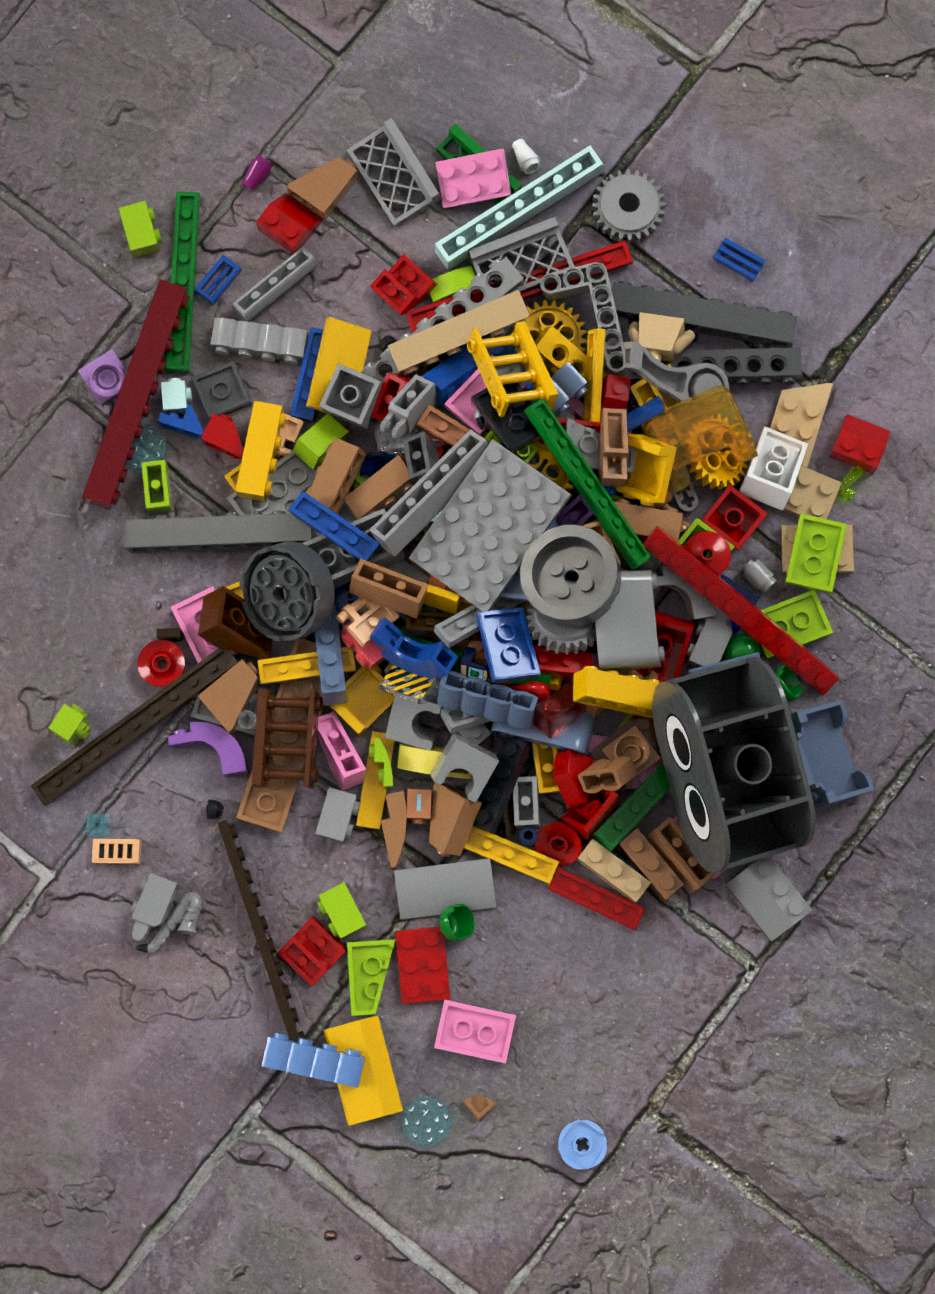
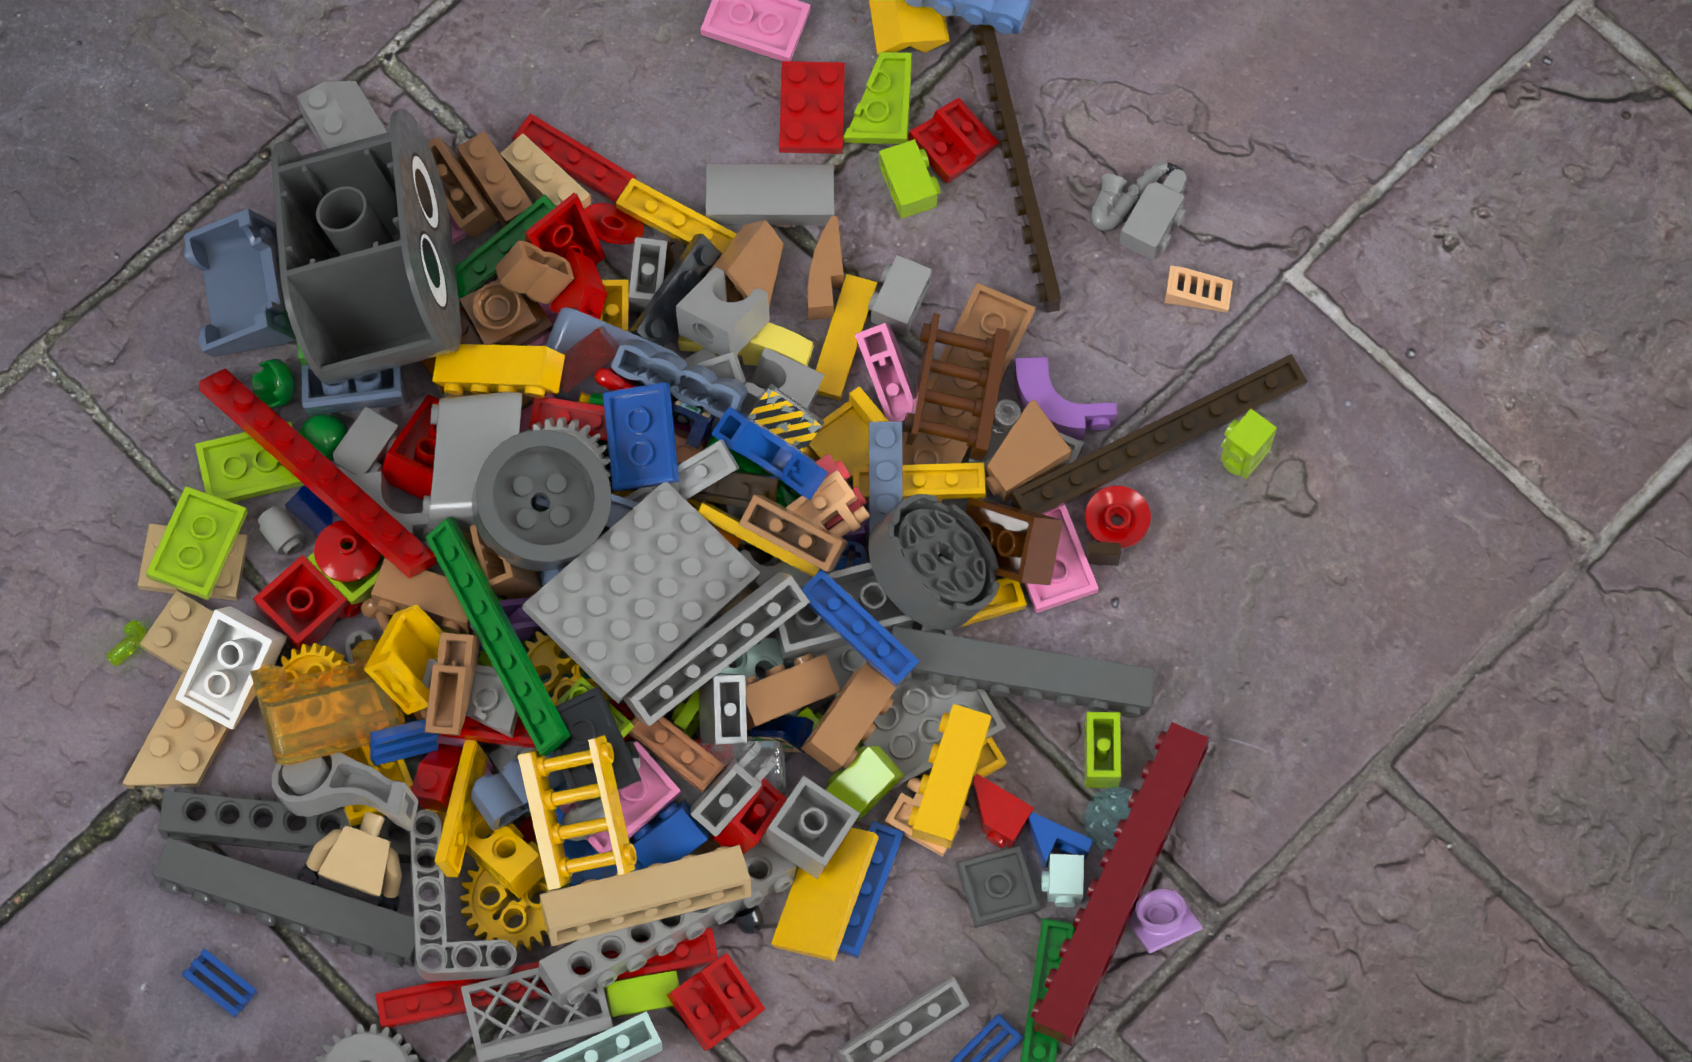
camera: 175 degrees left, 10 degrees down
clear light blue plate [85,813,110,837] -> none
black hinge [206,800,224,819] -> none
light grey brick [210,318,308,365] -> none
lime slope [370,738,393,789] -> none
nougat brick [406,789,432,825] -> none
green hair [439,904,475,942] -> none
dark blue pin [519,826,538,846] -> none
red slope [830,414,890,474] -> none

